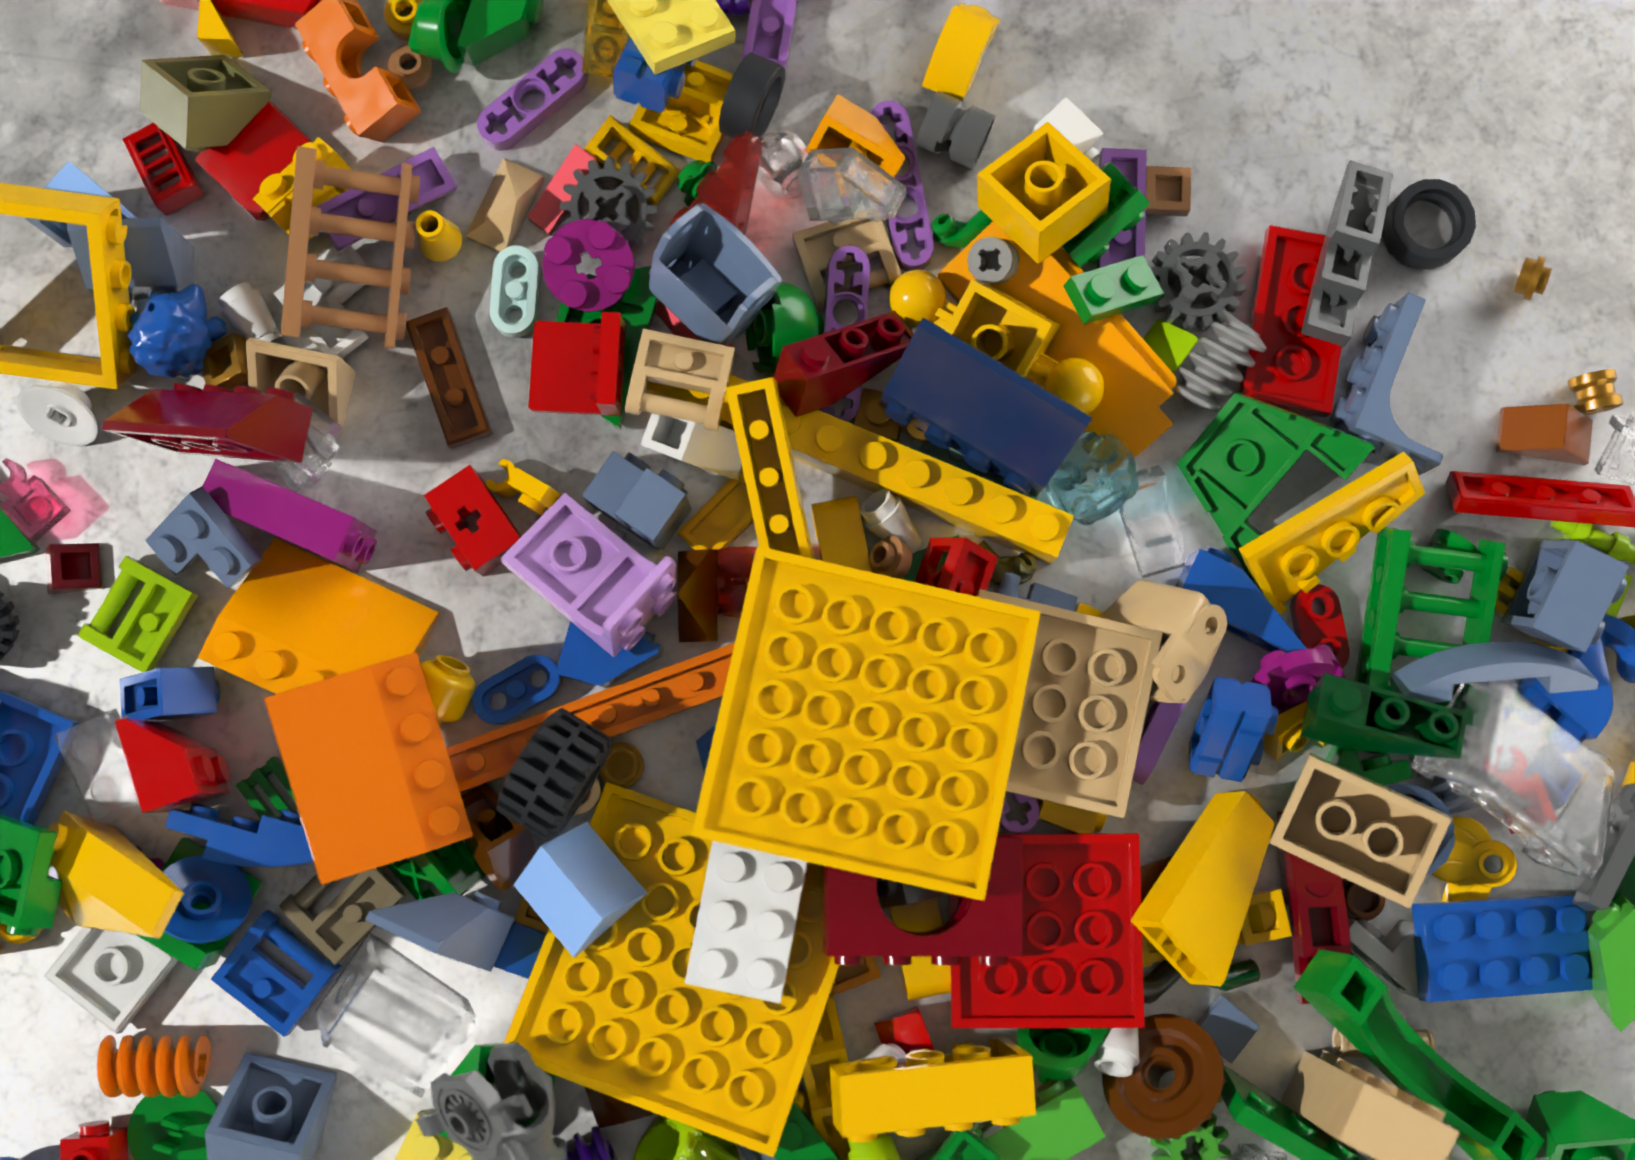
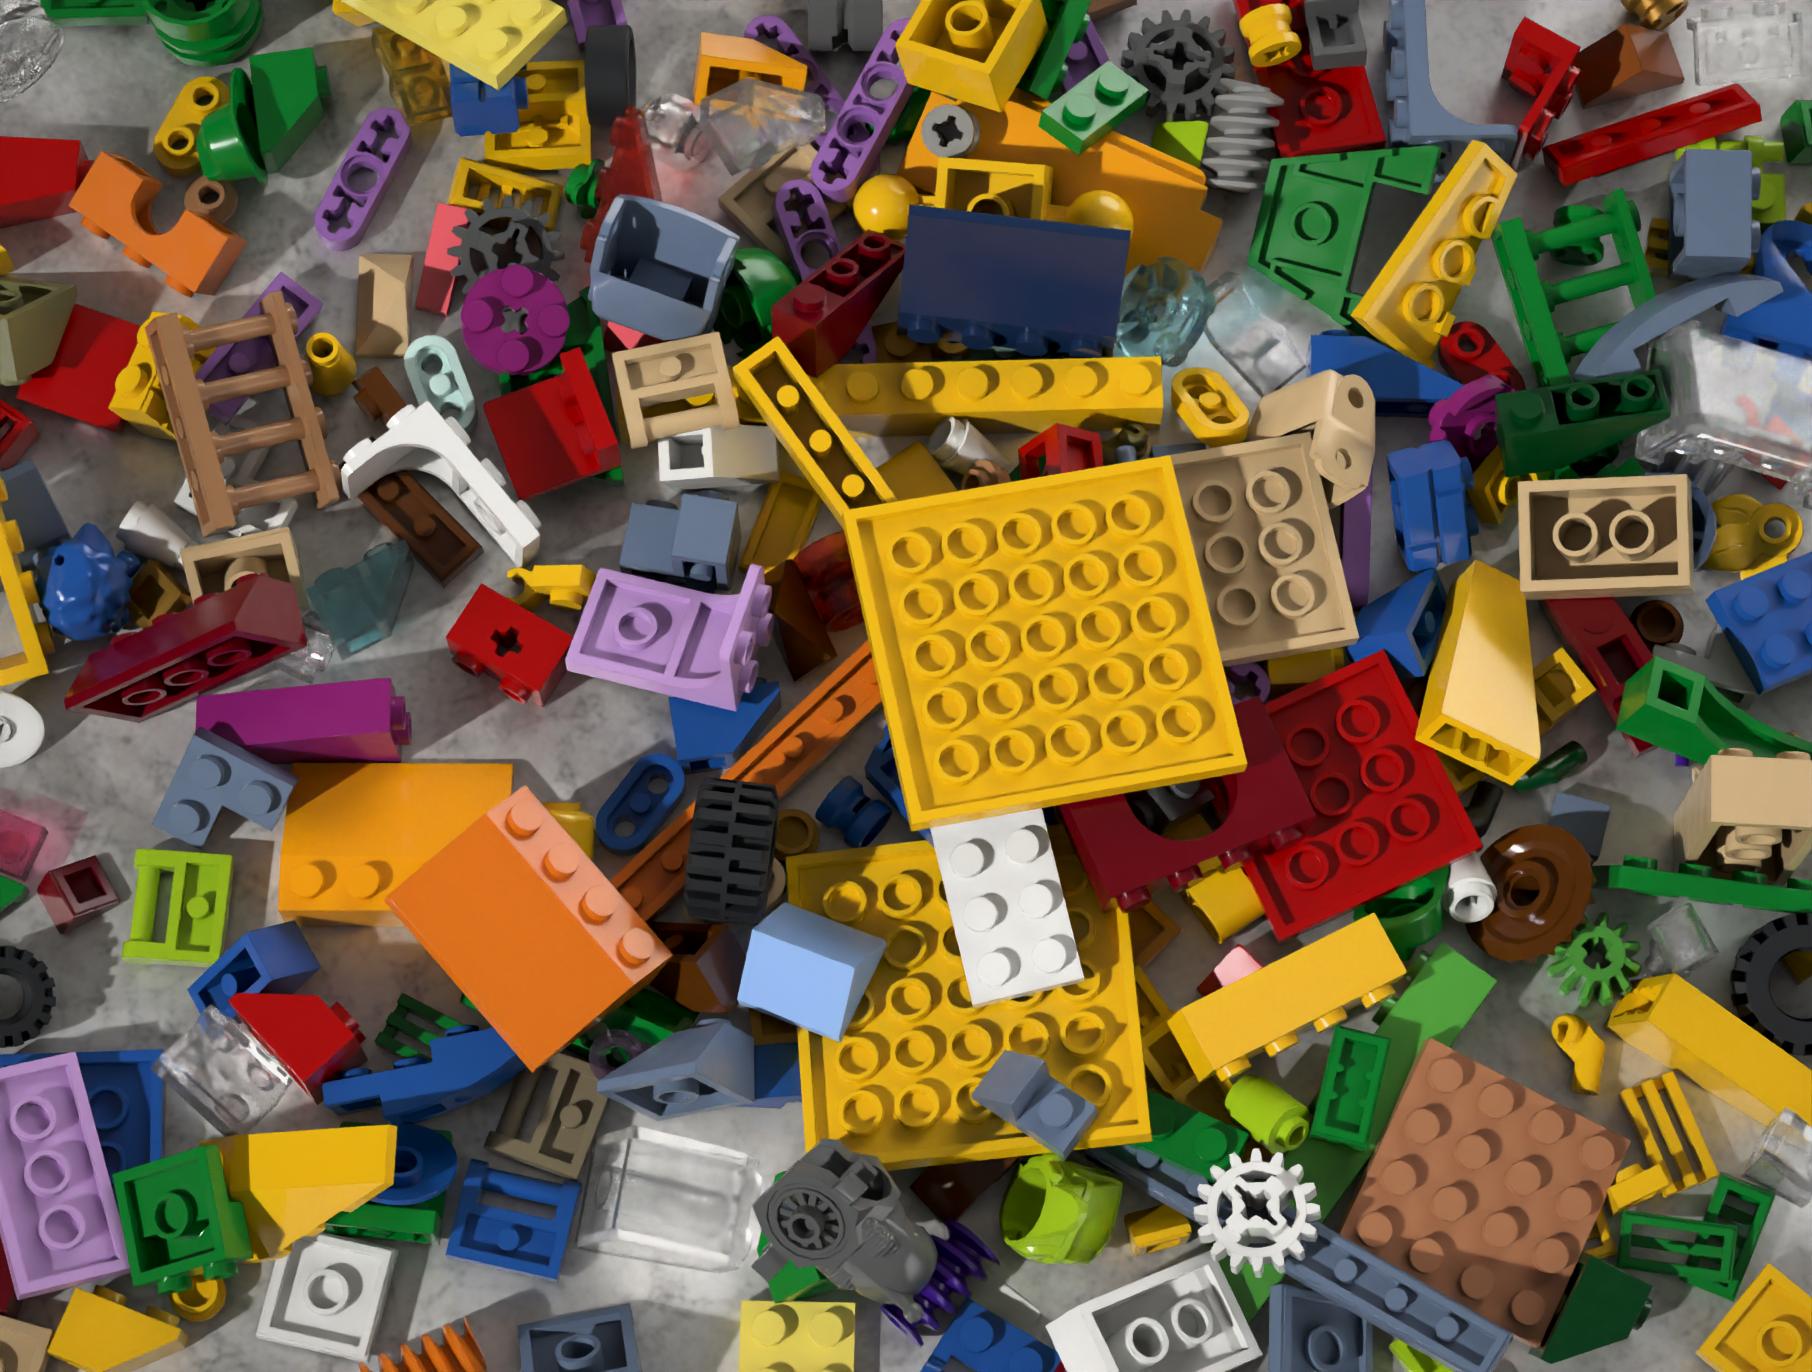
camera: 20 degrees left, 10 degrees down
none -> clear light blue slope [306,539,415,661]
none -> white bracket [341,400,541,569]
none -> reddish brown plate [351,366,407,426]
none -> clear purple plate [589,1029,645,1080]
none -> medium lavender beam [810,18,916,204]
none -> blue wheel [815,775,893,848]
none -> sand blue slope [971,1050,1099,1160]
none -> yellow plate [1171,367,1249,448]
none -> yellow wheel [1239,3,1302,67]
none -> blue slope [1345,569,1448,680]
none -> red bracket [1501,16,1582,172]

